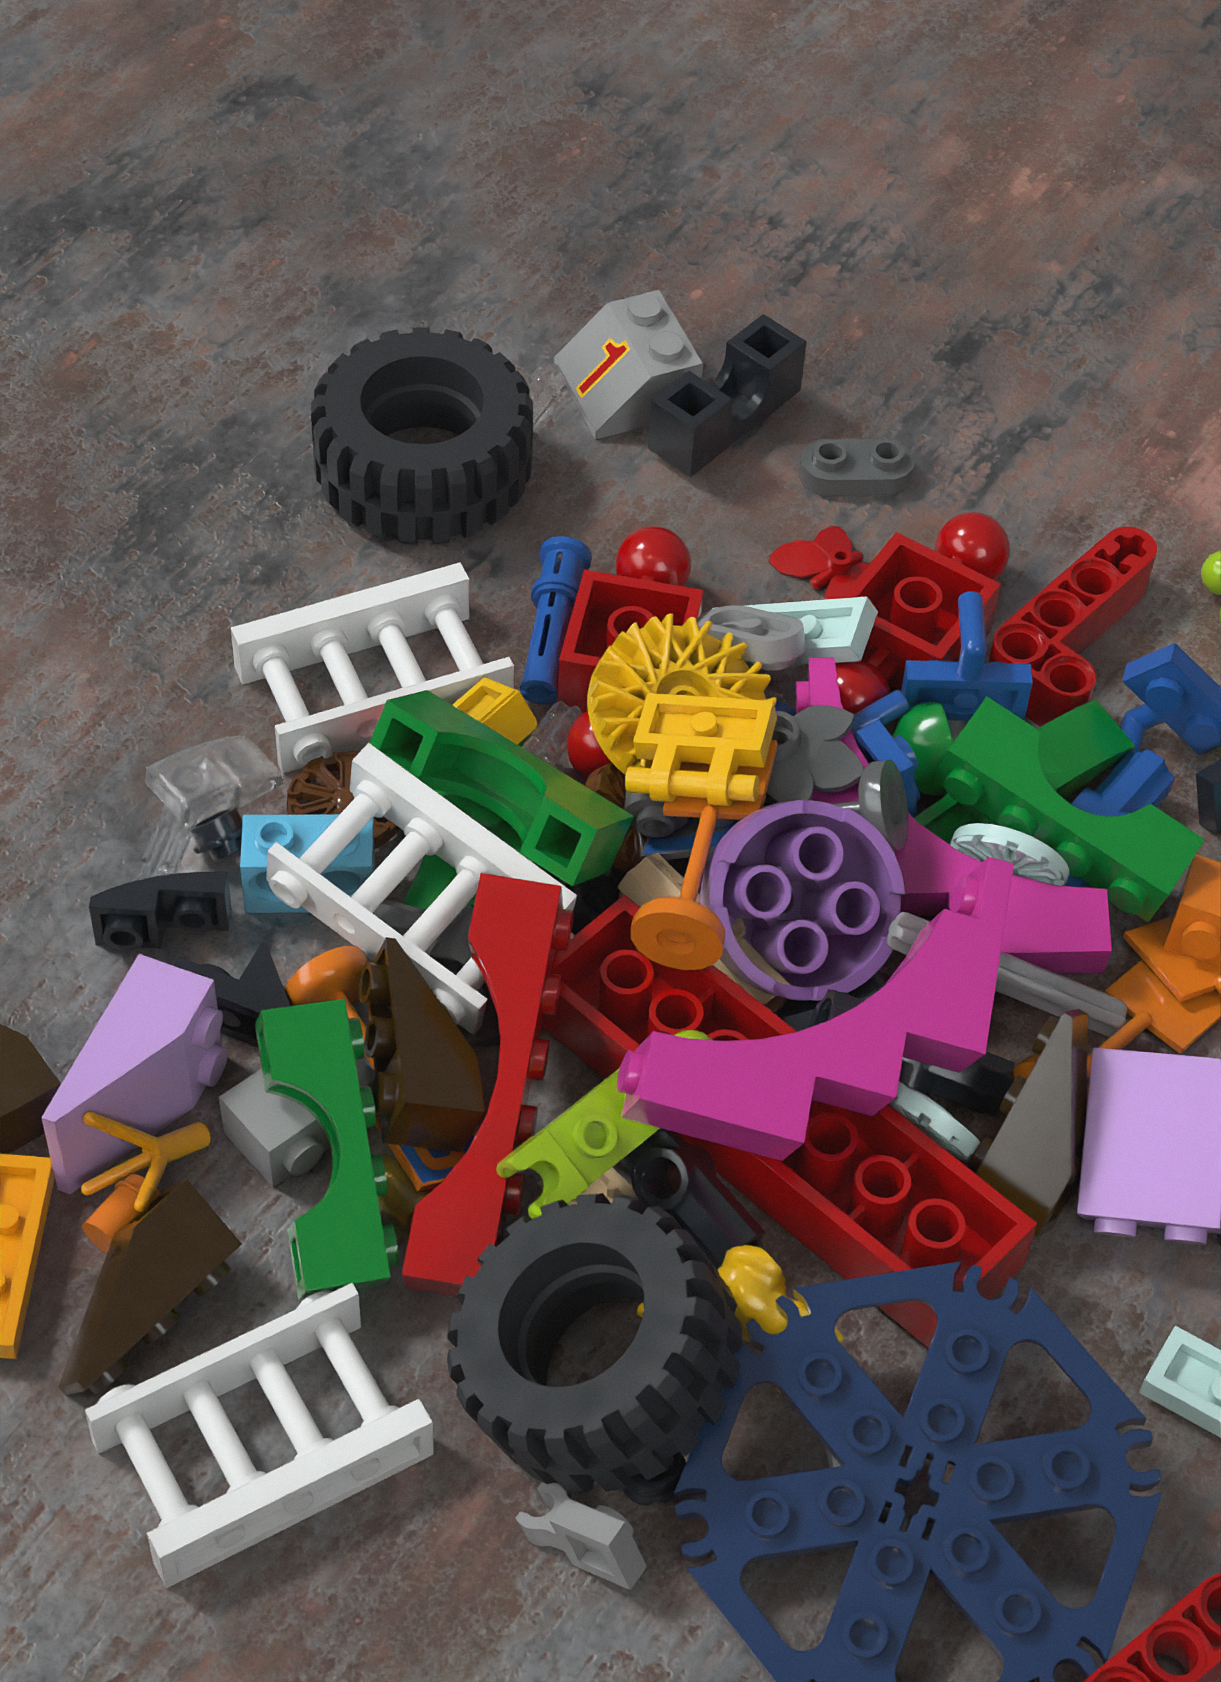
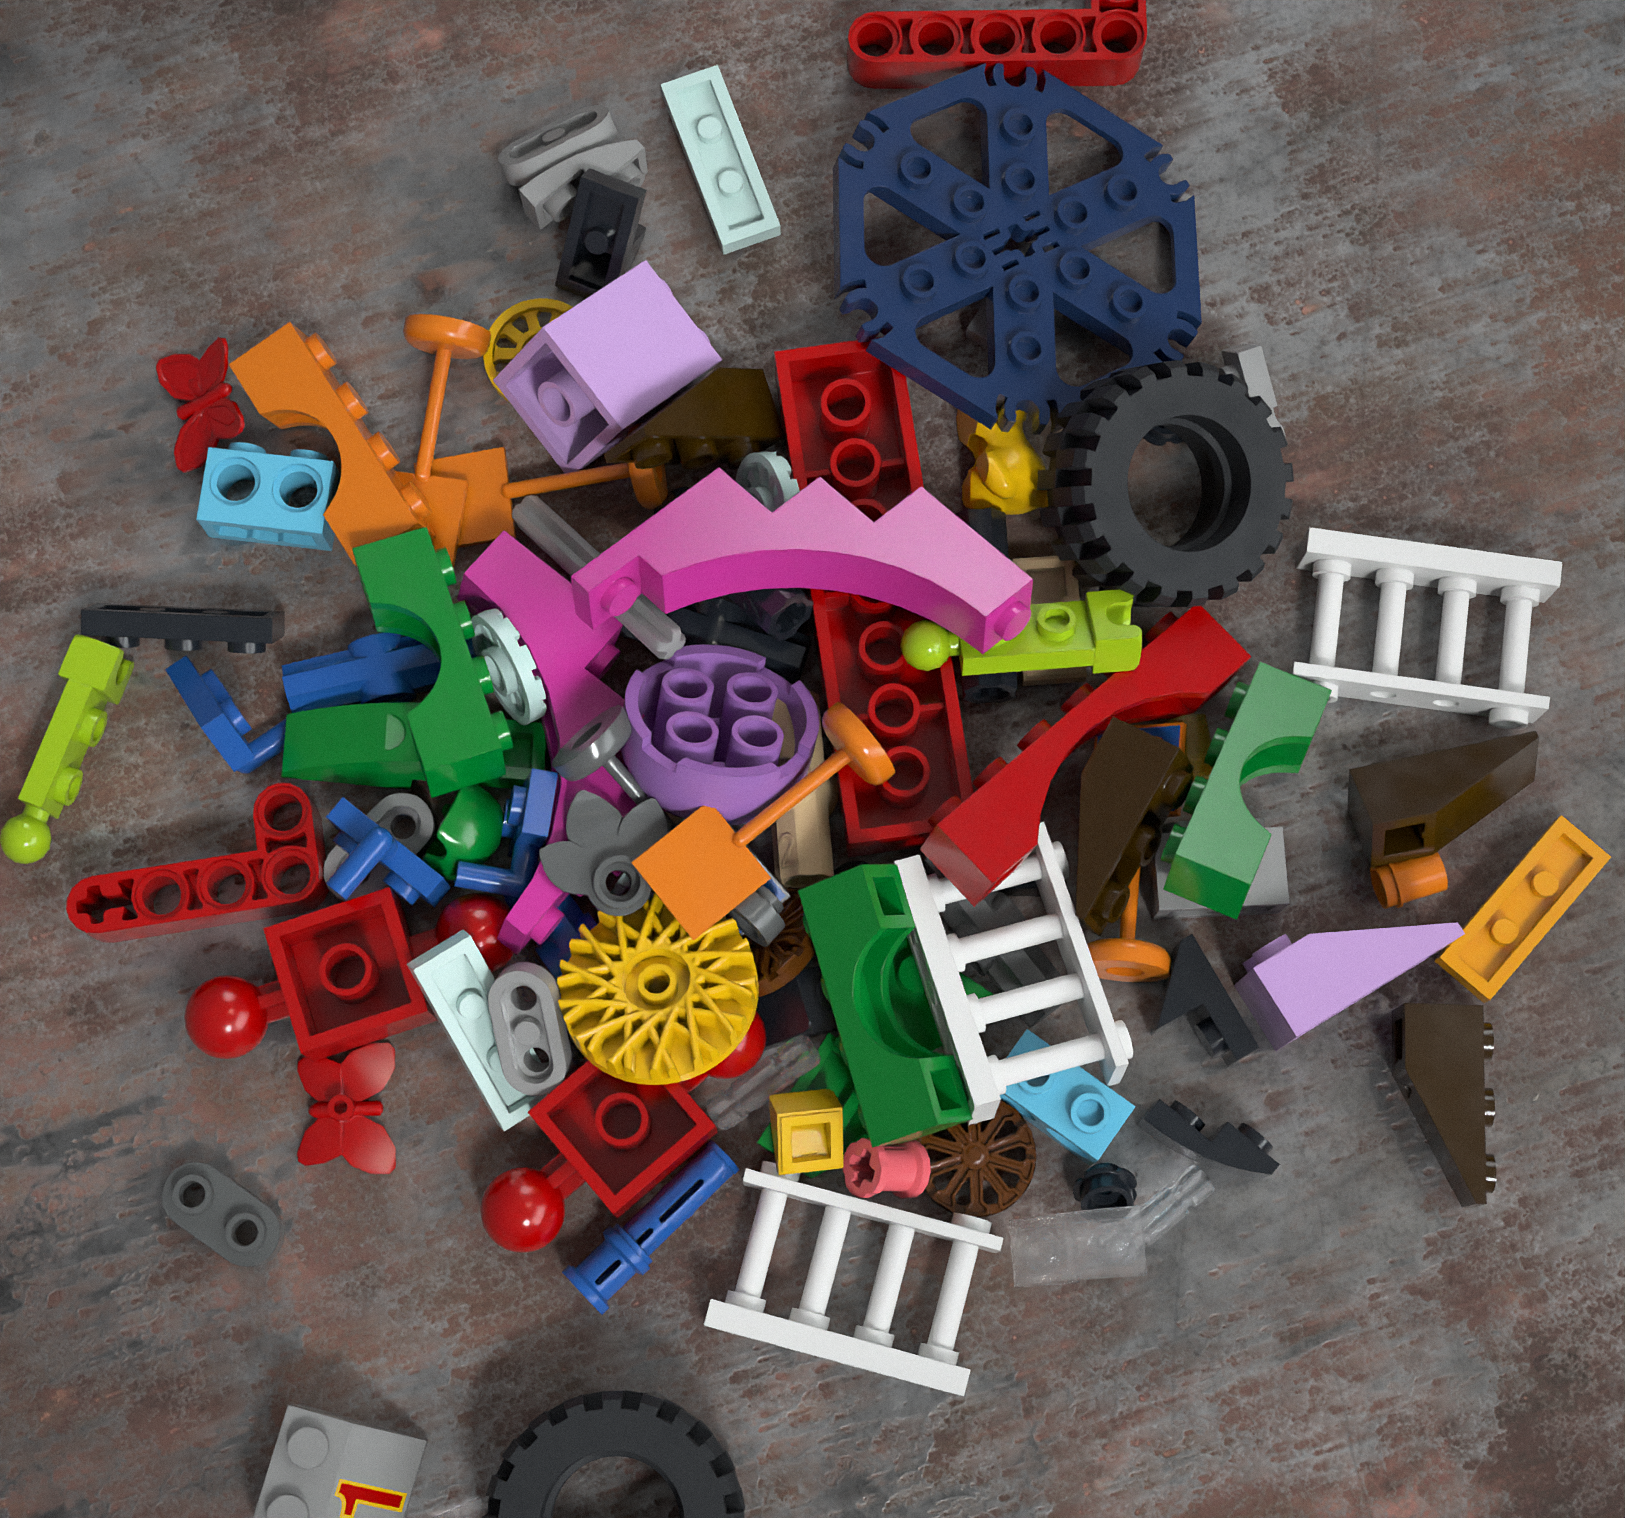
camera: 140 degrees left, 25 degrees up
light orange plant [81,1111,211,1212] -> none
yellow plate [625,693,777,807] -> none
black arch [648,314,807,477] -> none

